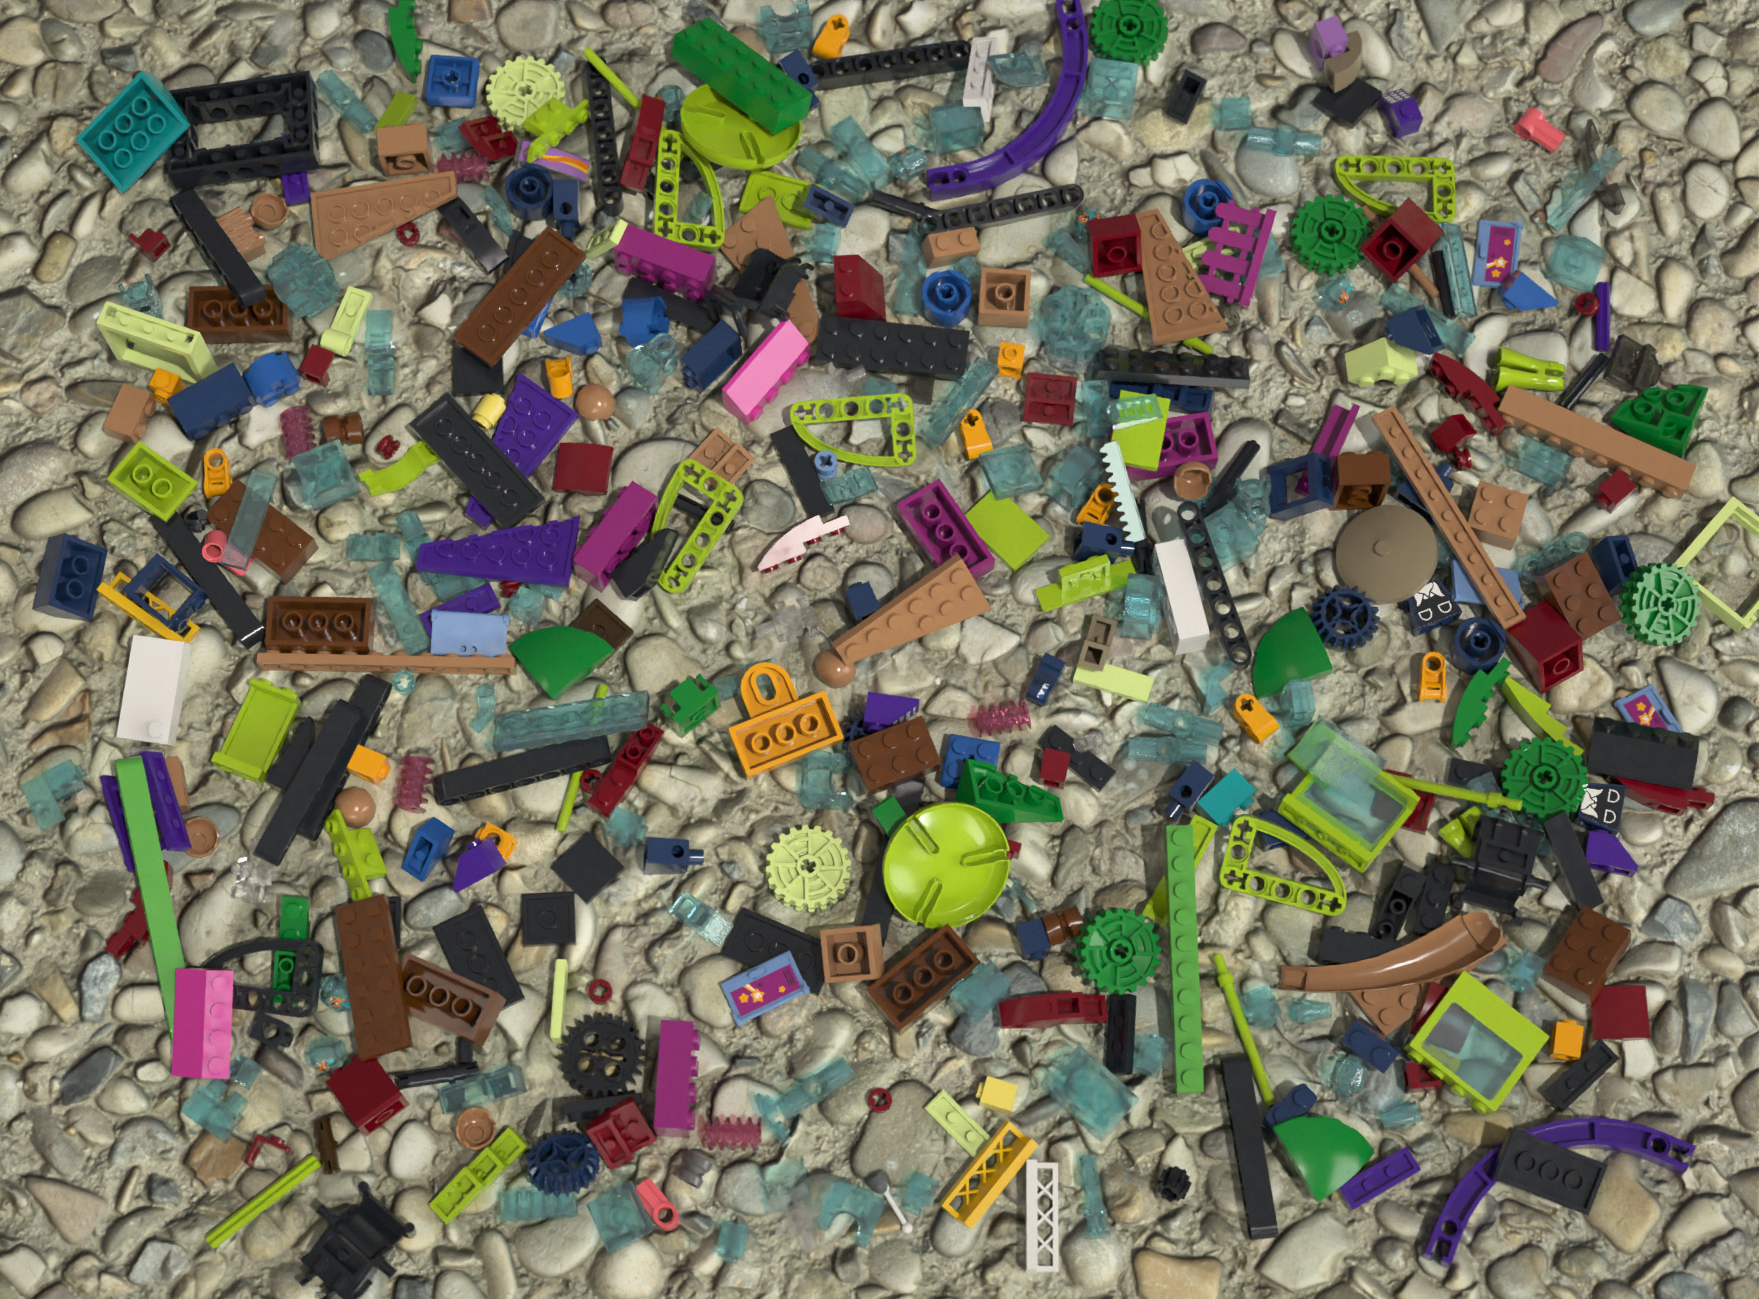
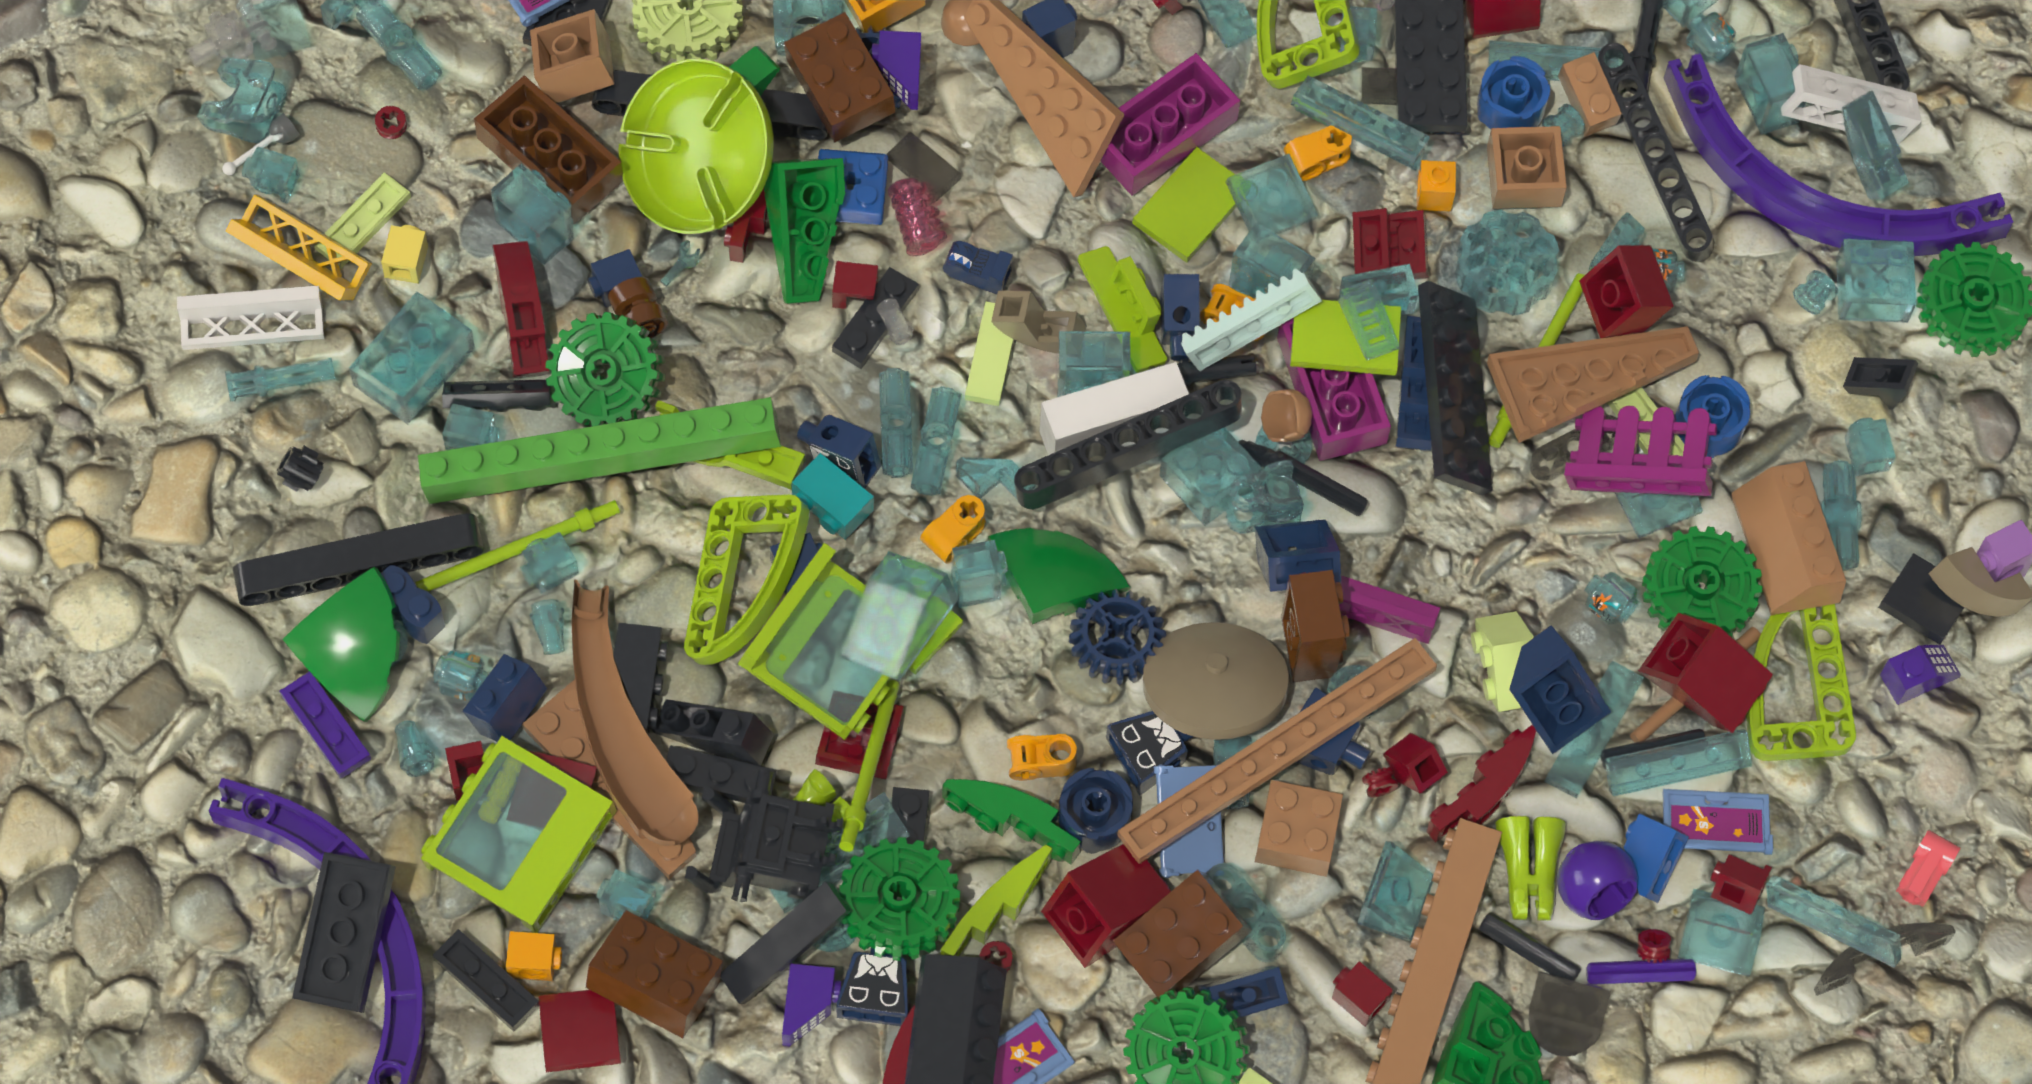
camera: 80 degrees right, 5 degrees down
none -> clear smoke tile [887,132,961,201]
none -> dark red bush [979,941,1013,973]
none -> dark purple wheel [1557,840,1638,920]
none -> dark red brick [1710,854,1772,915]
none -> medium nougat slope [1731,461,1846,615]
none -> clear light blue wheel [1793,270,1838,315]

